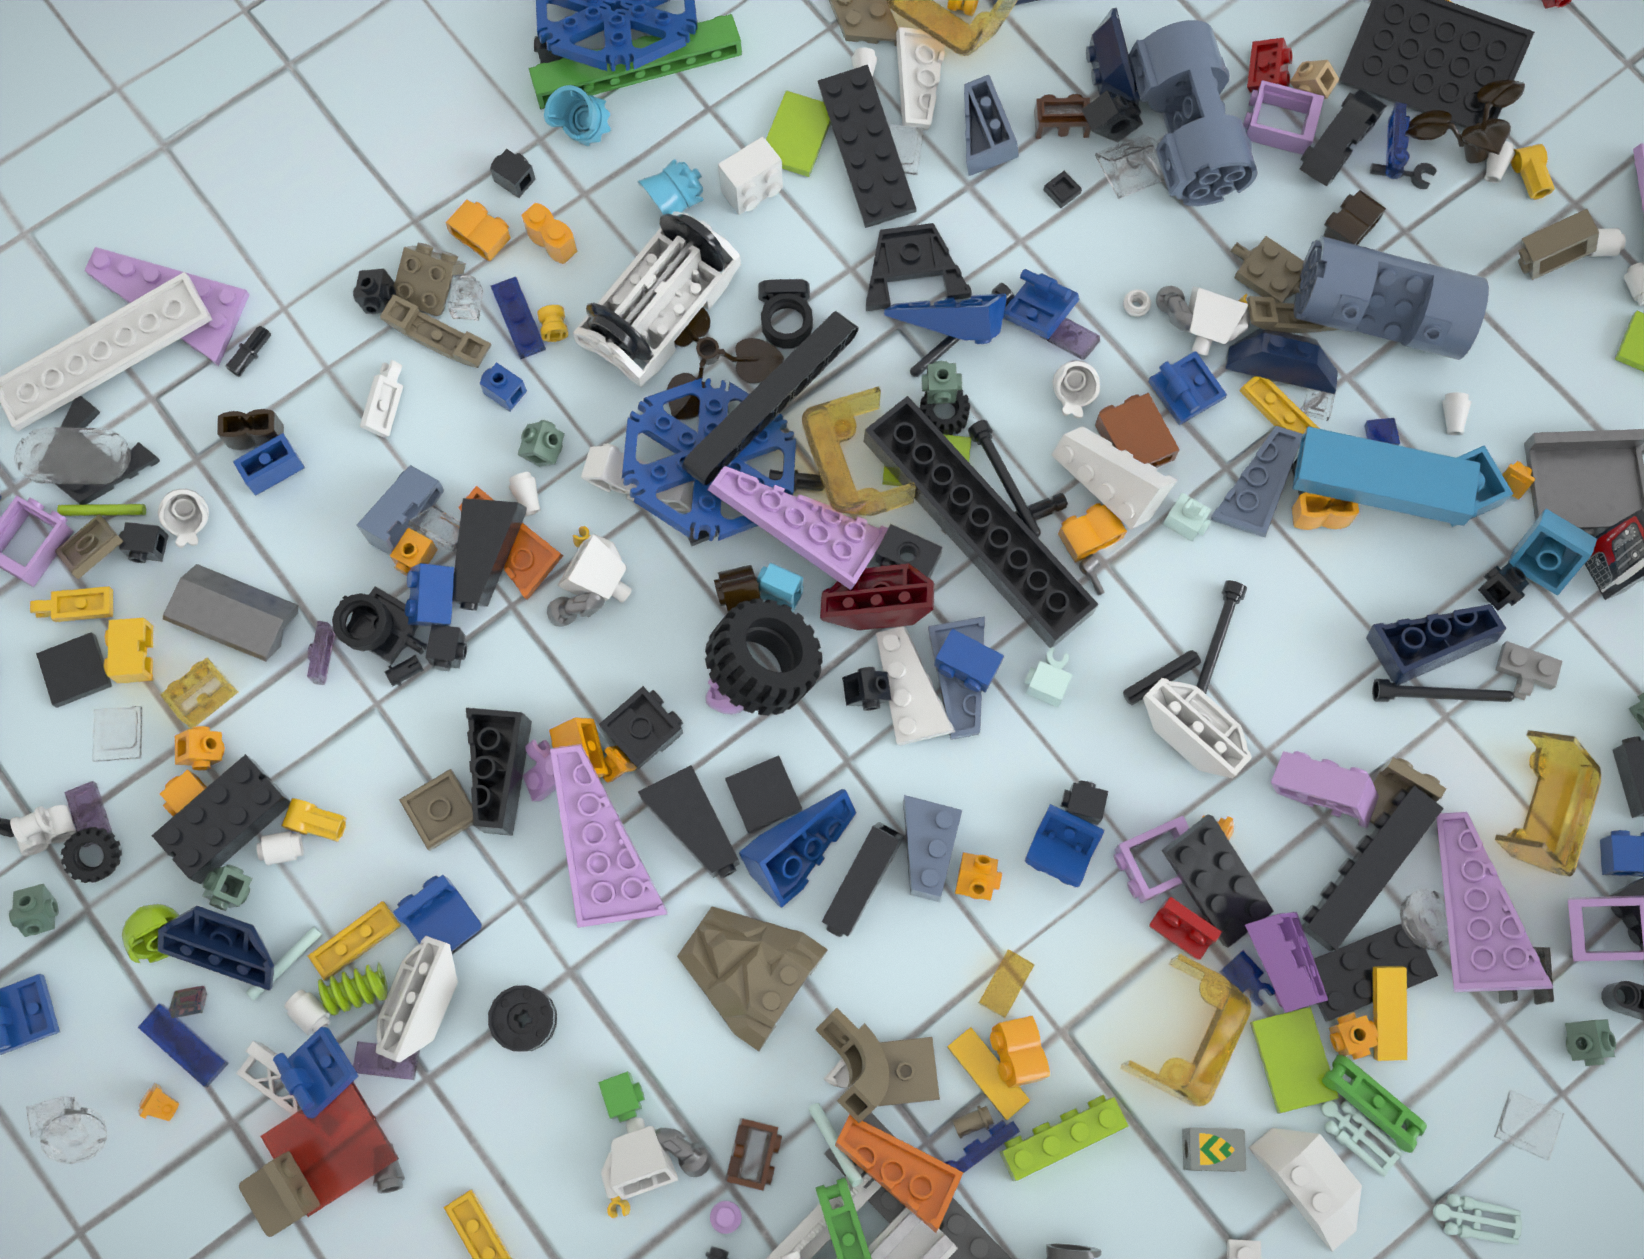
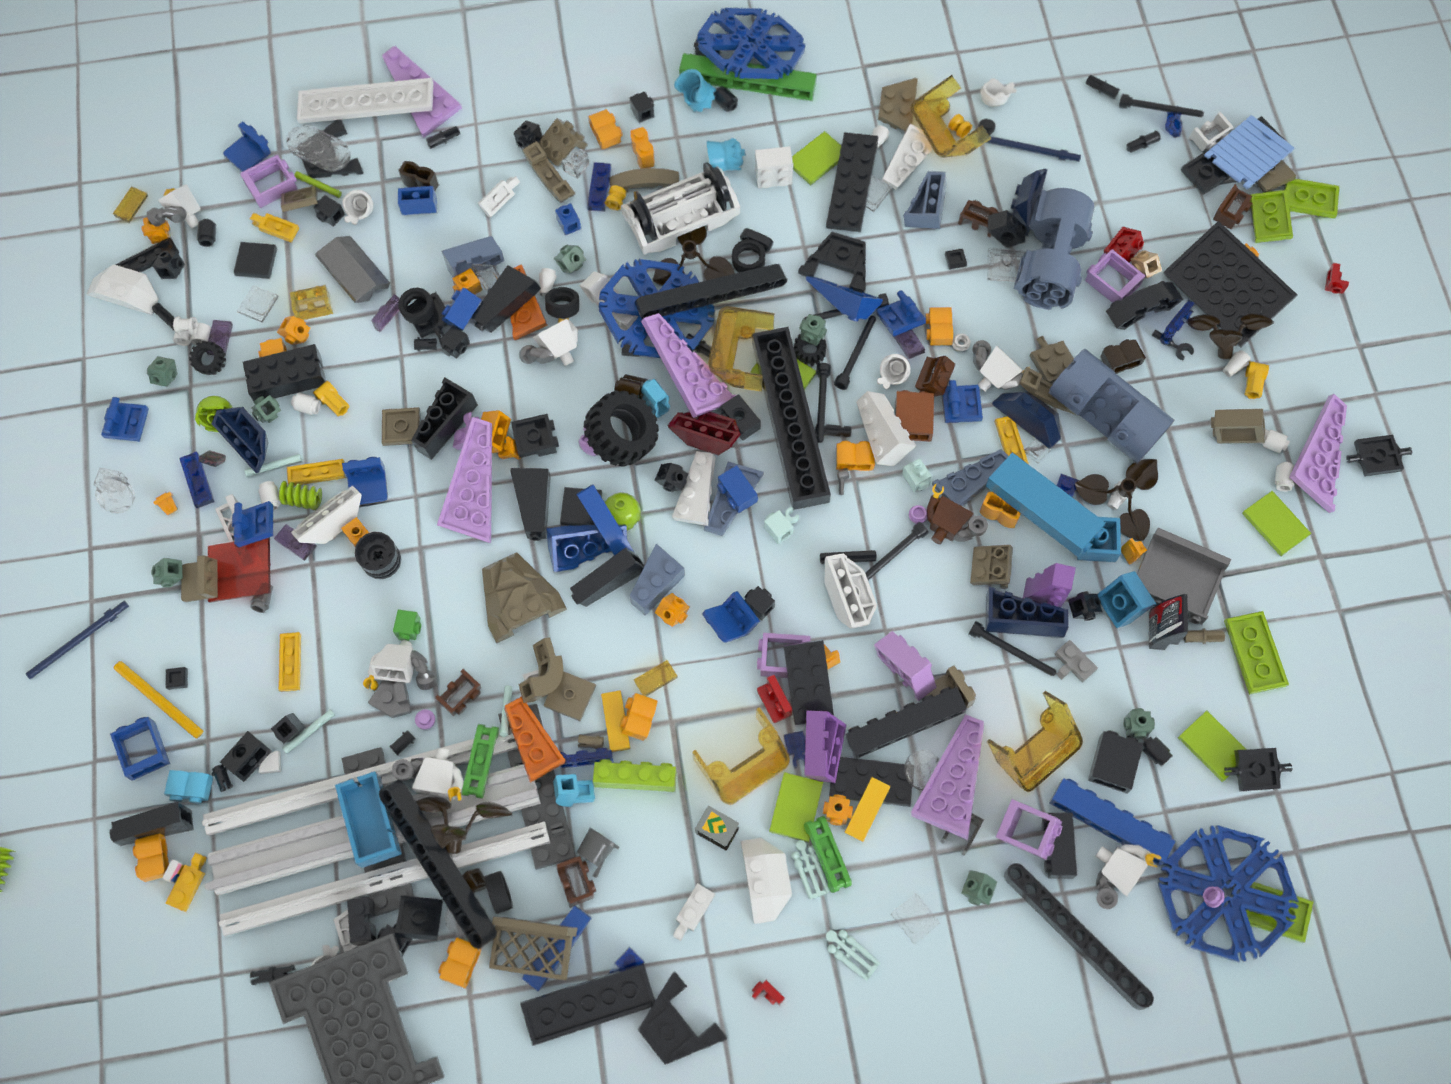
camera: 30 degrees right, 5 degrees down
yellow brick [104,617,154,683] -> none
none -> sand green brick [151,558,183,588]
none -> light orange brick [341,517,369,547]
none -> flat silver plate [368,680,412,718]
none -> black tyre [545,287,579,319]
none -> medium azure brick [553,774,595,807]
none -> blue slope [577,484,634,556]
none -> lime cylinder [605,492,641,530]
none -> dark tan slope [610,168,680,193]
none -> black brick [713,86,738,112]
none -> black piece [834,315,876,390]
none -> lavender plate [909,505,927,524]
none -> reddish brown window [915,356,956,397]
none -> light orange brick [925,307,953,346]
none -> reddish brown torso [927,483,988,544]
none -> dark tan plate [970,545,1013,589]
none -> medium lavender wedge [1023,563,1076,607]
none -> dark brown plant [1075,459,1158,541]

